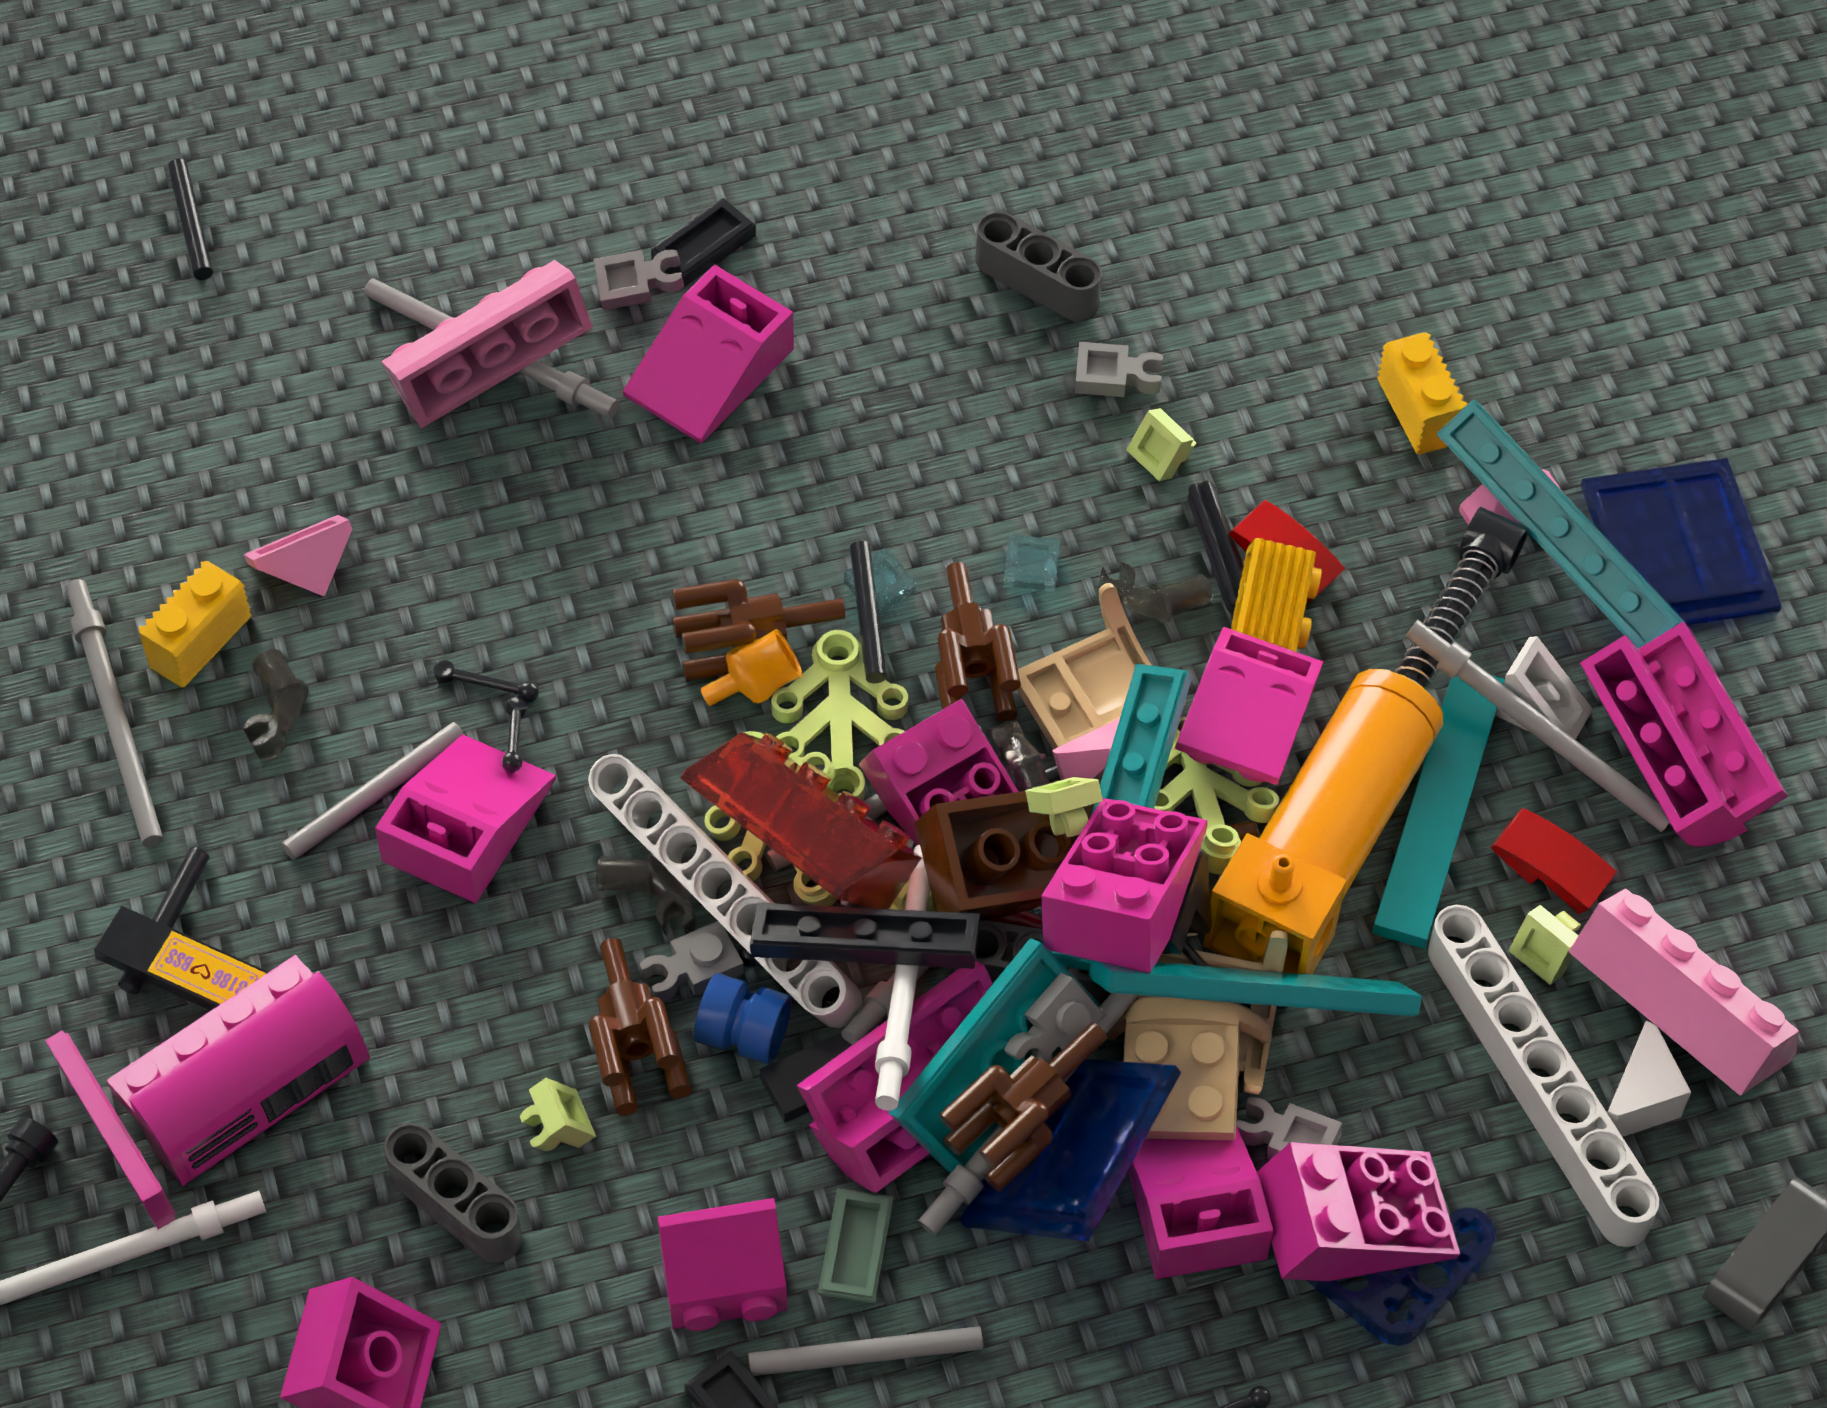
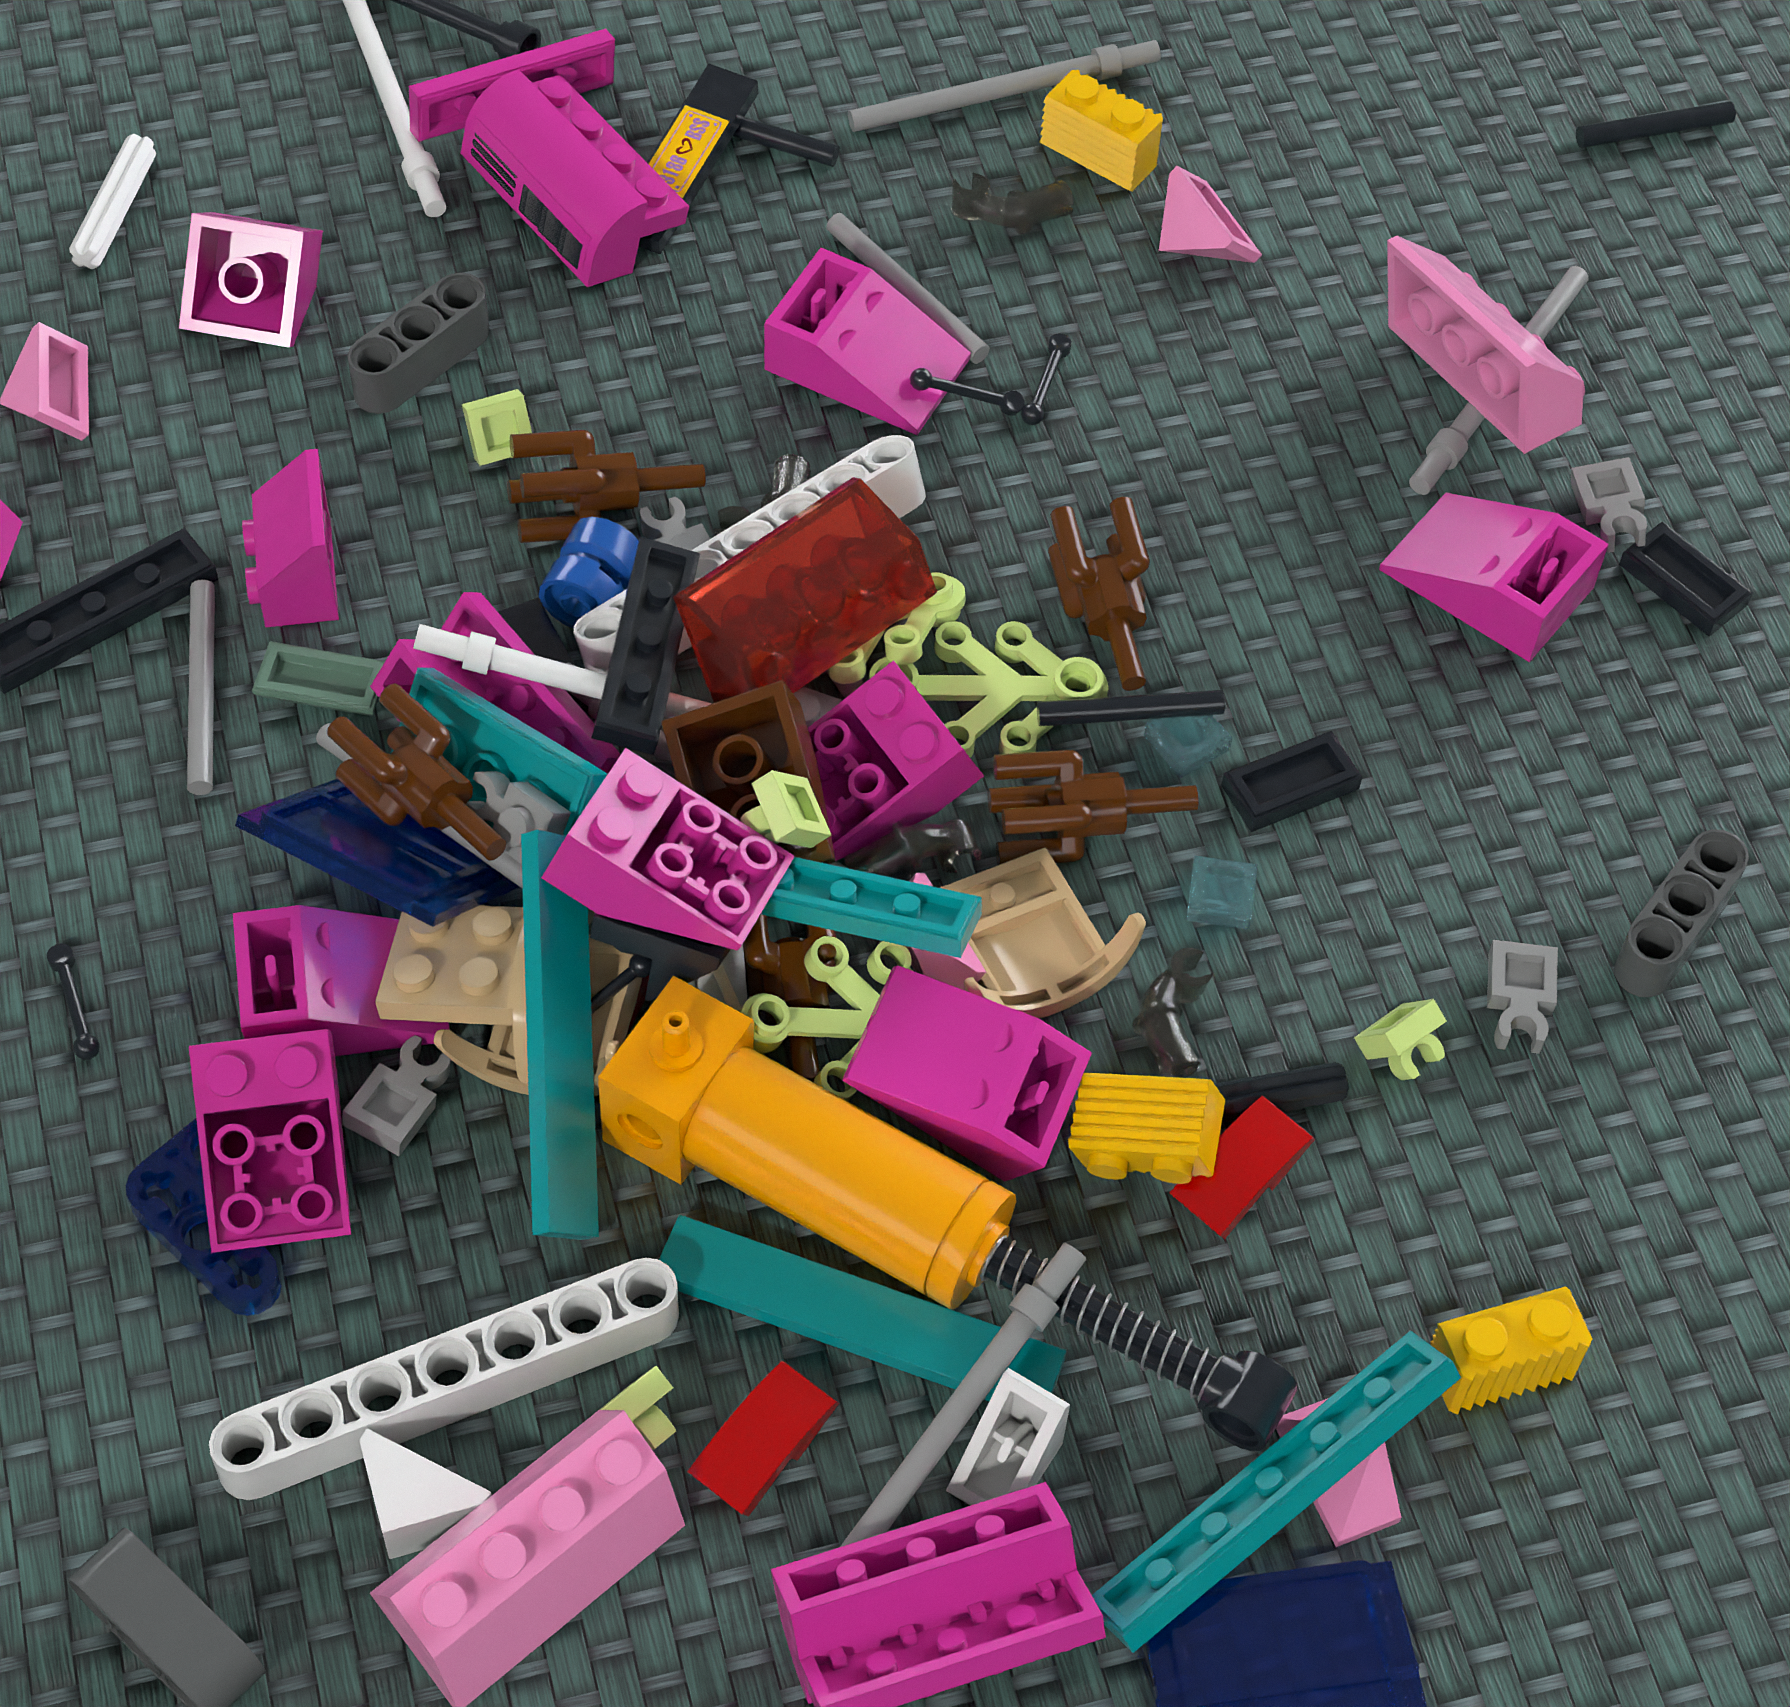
camera: 90 degrees right, 0 degrees up
light orange piece [701,629,802,706] -> none
none -> black tile [1221,731,1362,832]

